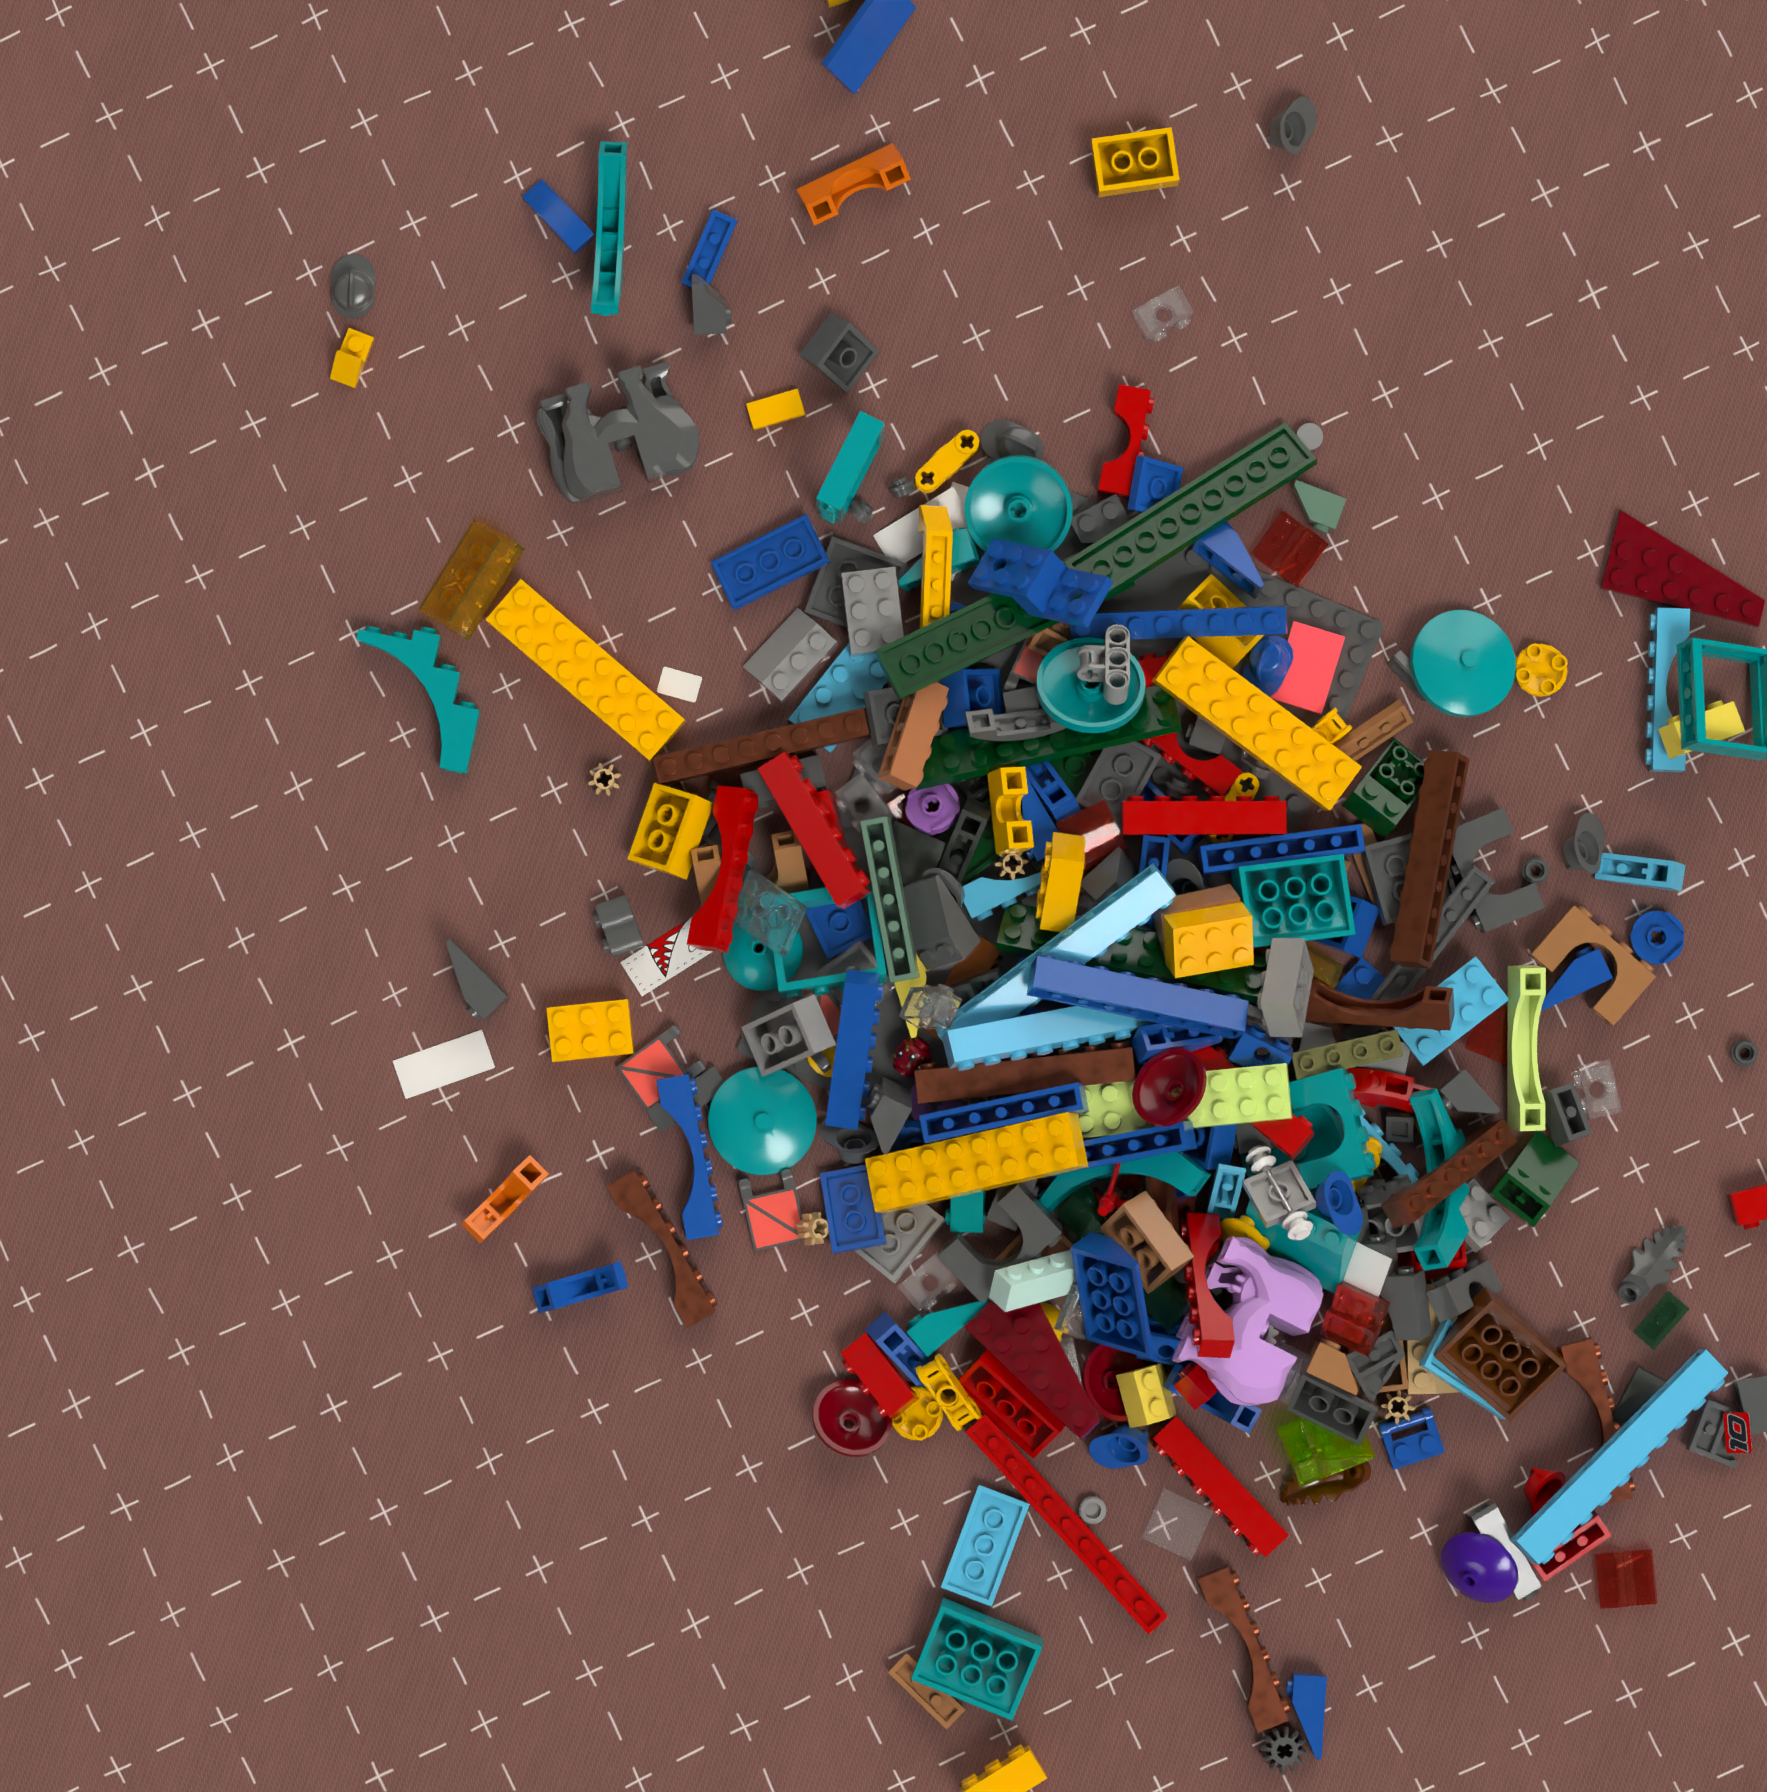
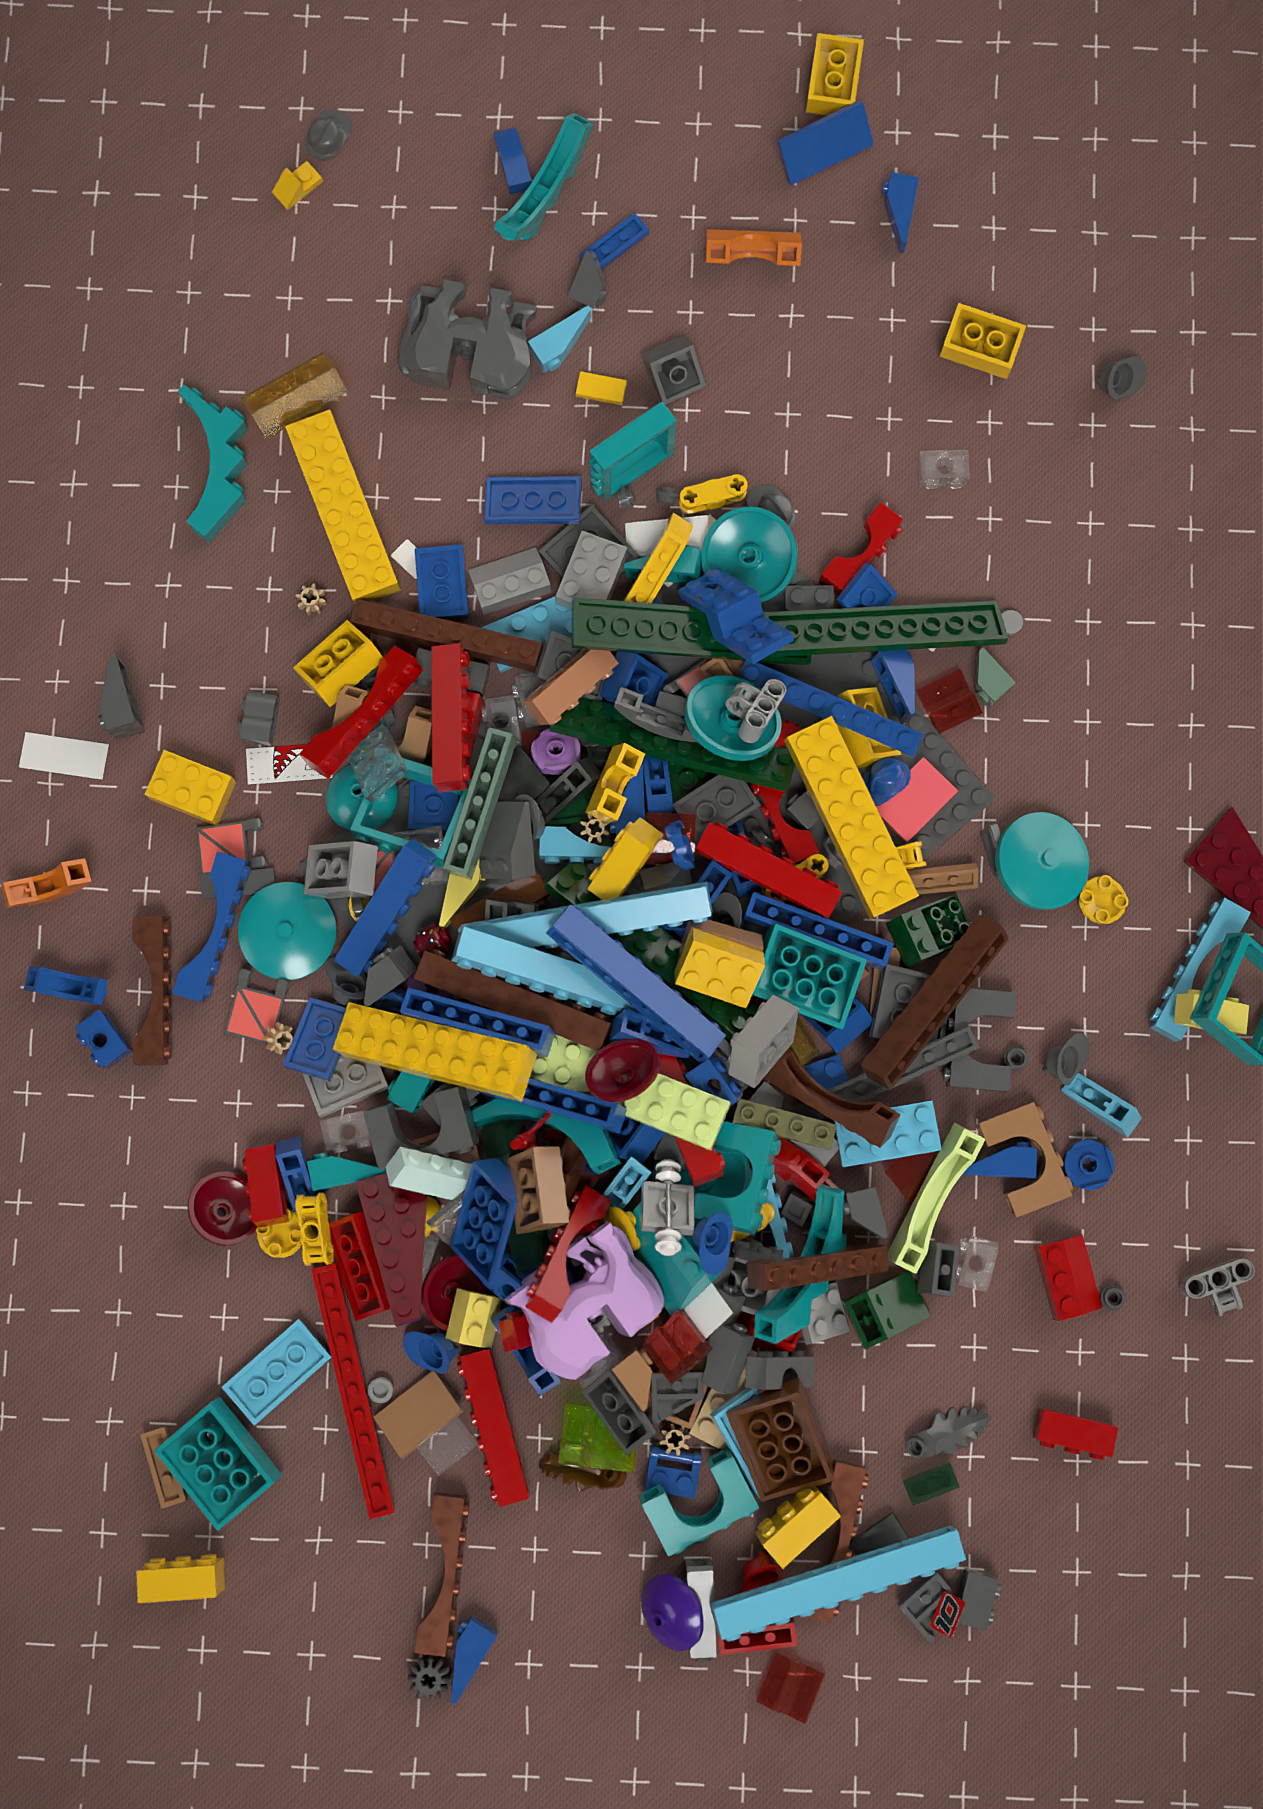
camera: 30 degrees right, 5 degrees down
clear brick [899,984,962,1029] -> none
none -> blue brick [75,1010,132,1069]
none -> medium nougat tile [373,1371,463,1459]
none -> blue plate [414,545,469,619]
none -> medium azure slope [528,305,591,373]
none -> teal arch [638,1447,759,1556]
none -> blue plate [665,820,695,871]
none -> yellow brick [755,1486,841,1568]
none -> blue slope [882,172,919,253]
none -> red slope [1034,1234,1102,1321]

